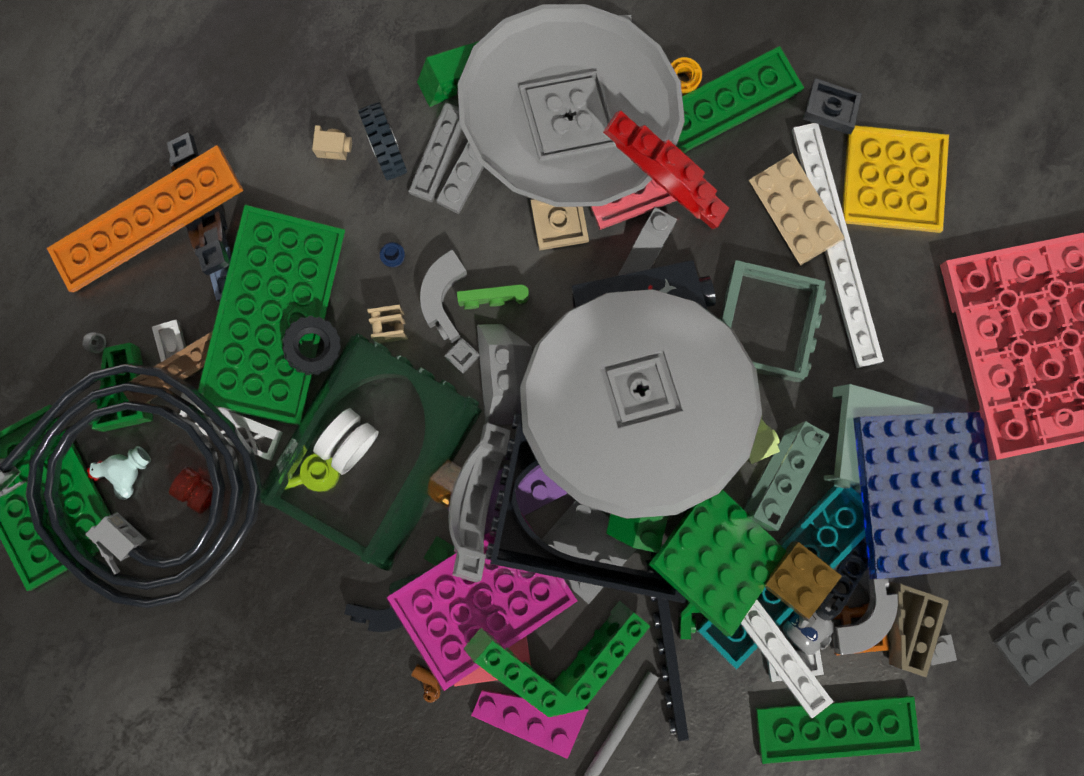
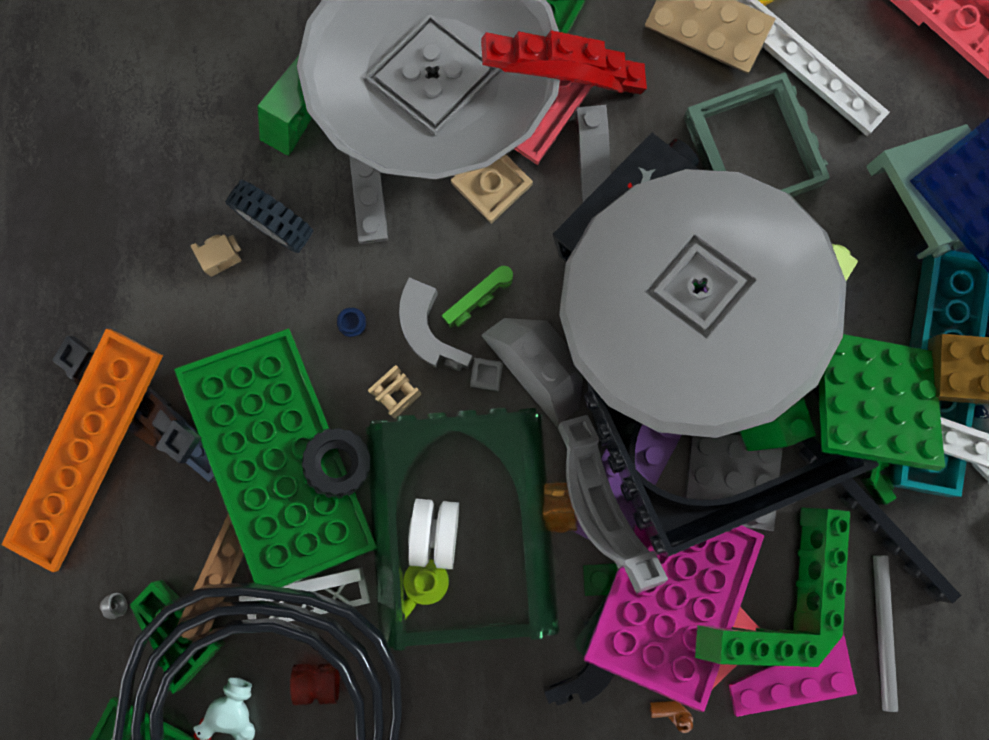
camera: 30 degrees left, 0 degrees up
white plate [152,320,186,362] -> none
light grey tile [408,102,462,202] -> none
sand green window [743,421,830,531] -> none

